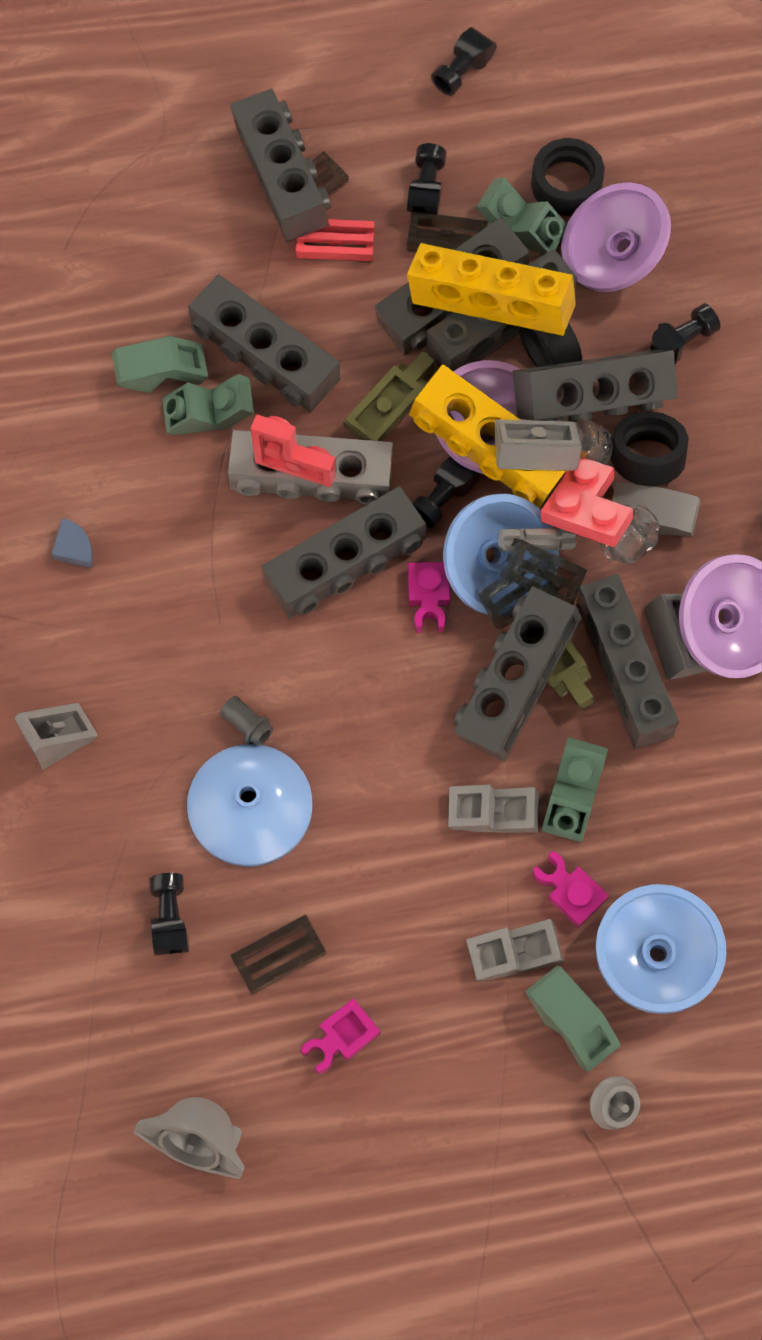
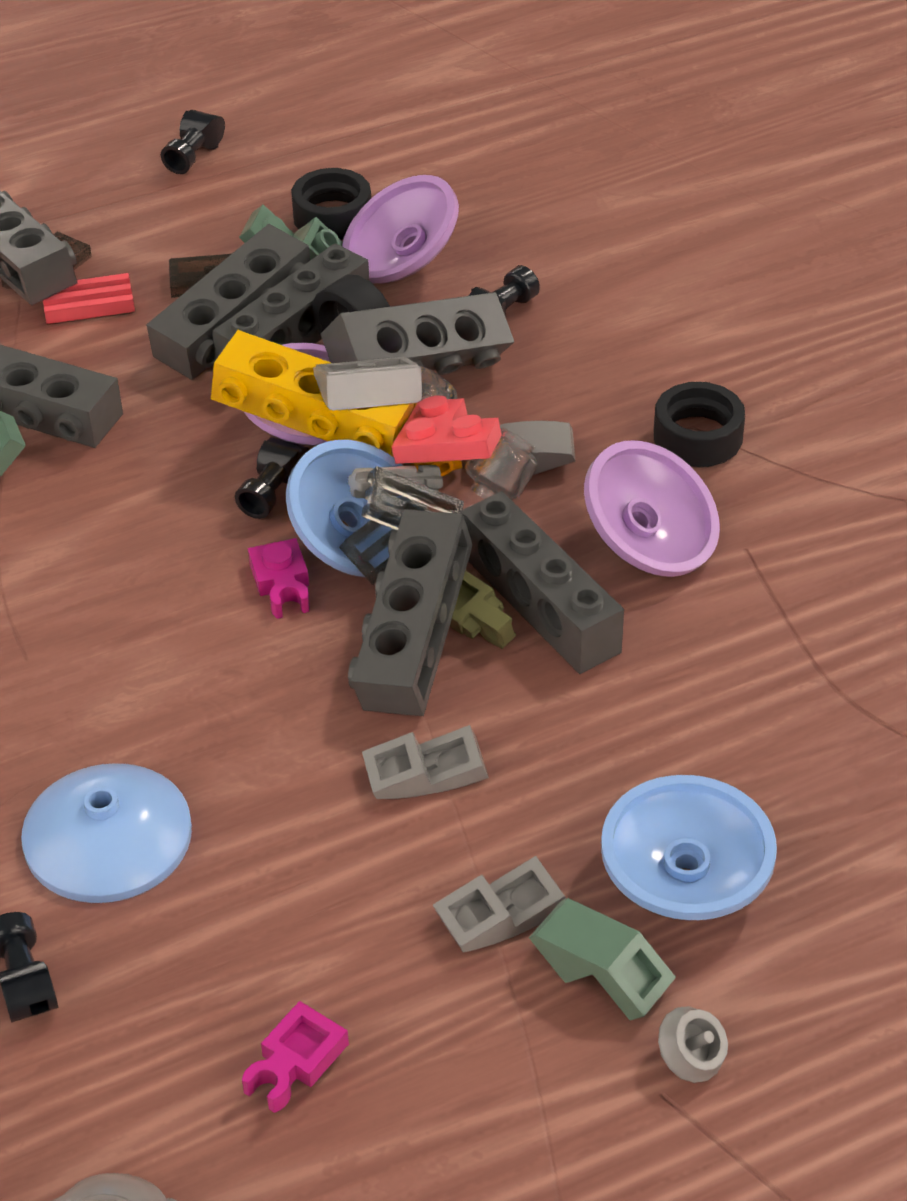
camera: 15 degrees left, 25 degrees down
dark grey pin [220,696,273,746] -> none
light grey brick [228,430,393,505] -> none
clear smoke tile [230,914,326,995] -> none
coral plate [250,414,336,488] -> none
dark grey brick [262,486,426,619] -> none
olive hinge [343,351,435,441] -> none
black leg [407,143,447,215] -> none
yellow brick [407,243,576,336] -> none
dark pink plate [532,851,609,929] -> none
sand green slope [542,737,608,843] -> none
black tyre [611,411,689,486] -> none
light grey slope [645,594,707,679] -> none

